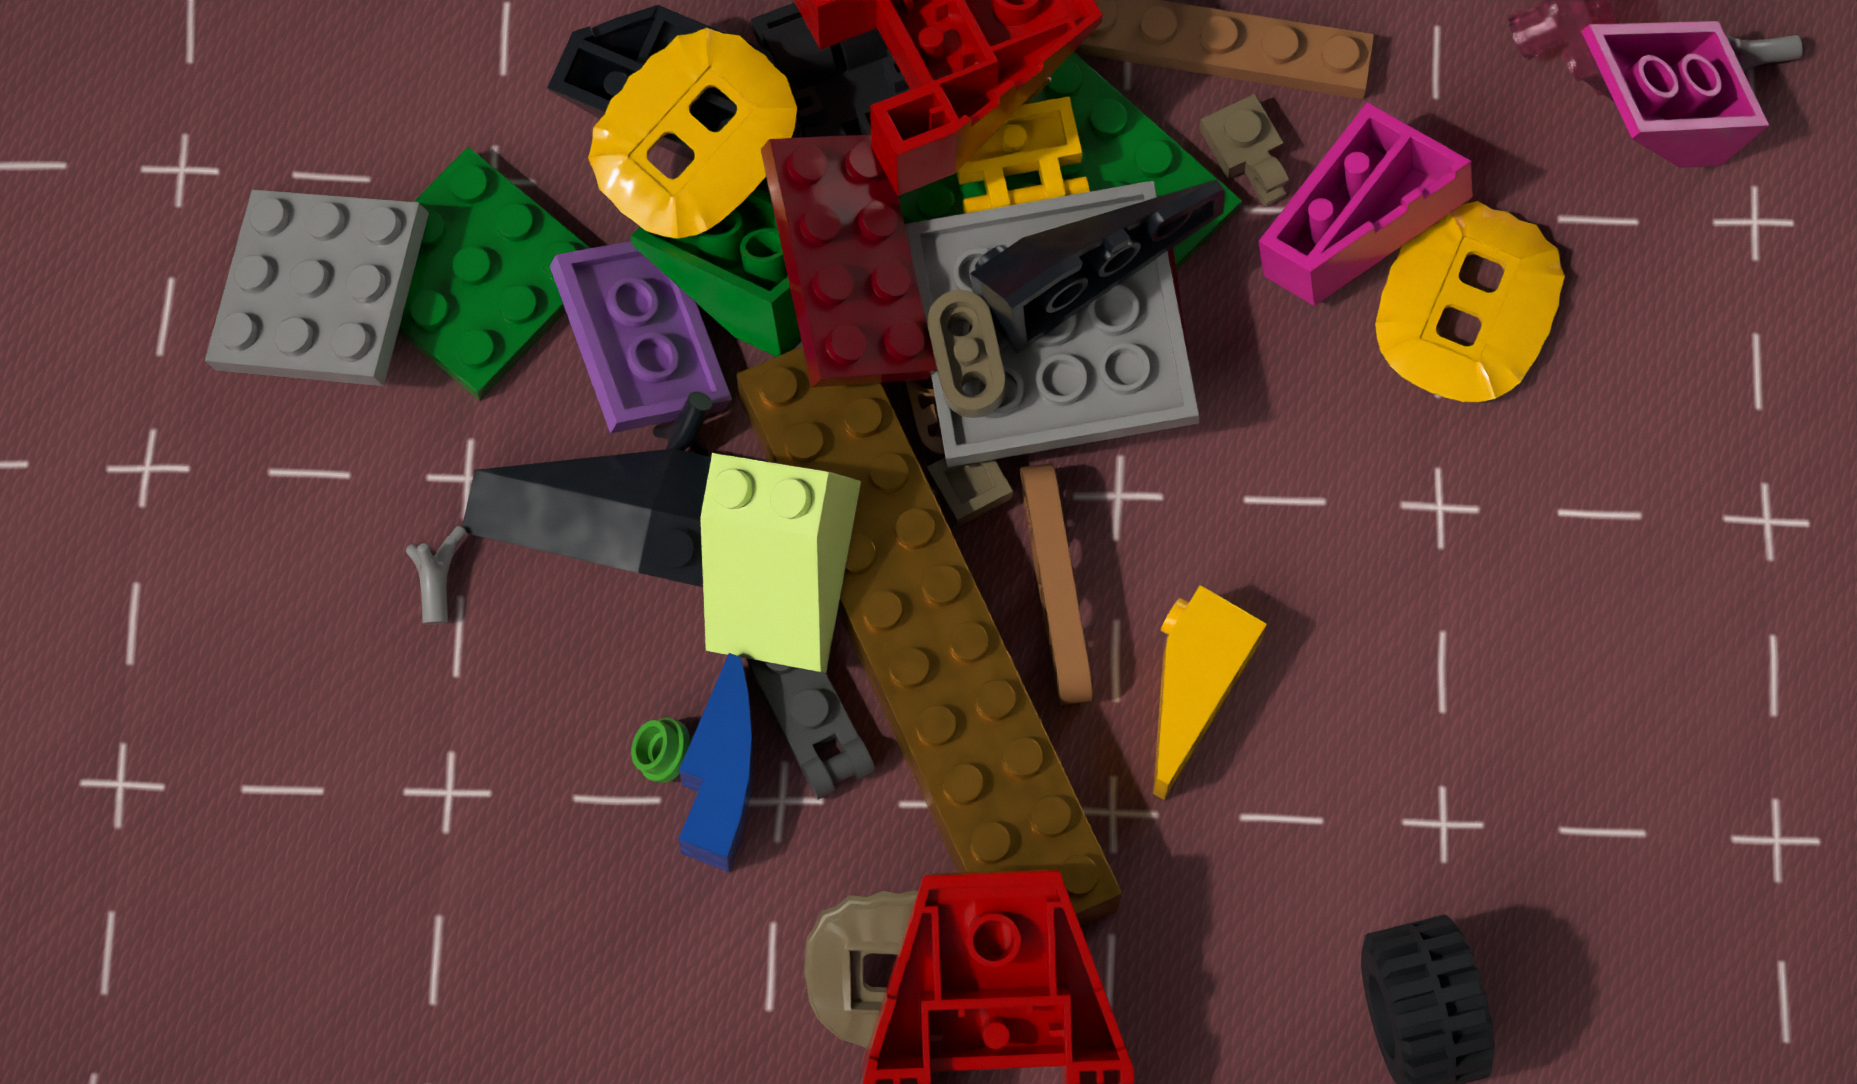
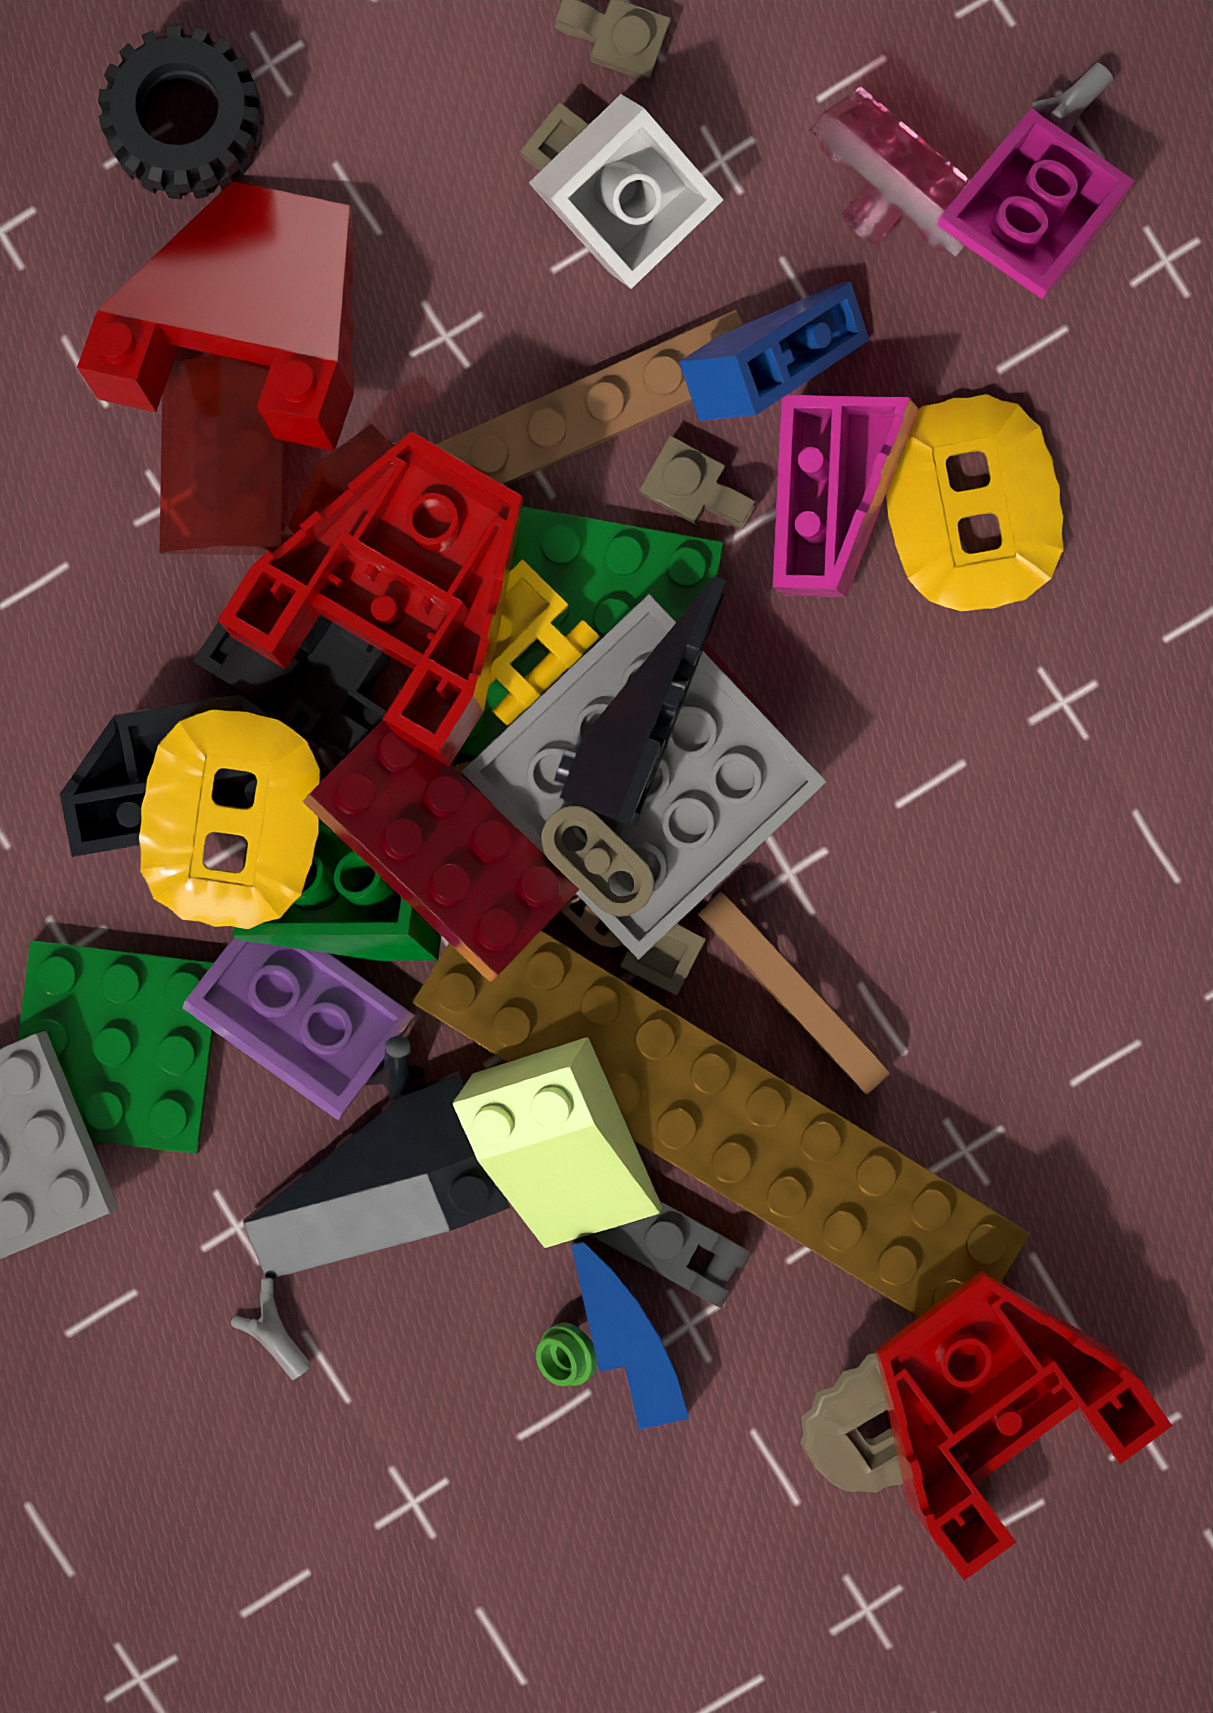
camera: 30 degrees left, 15 degrees up
yellow slope [1153,585,1267,800] -> none
none -> blue slope [679,281,870,421]

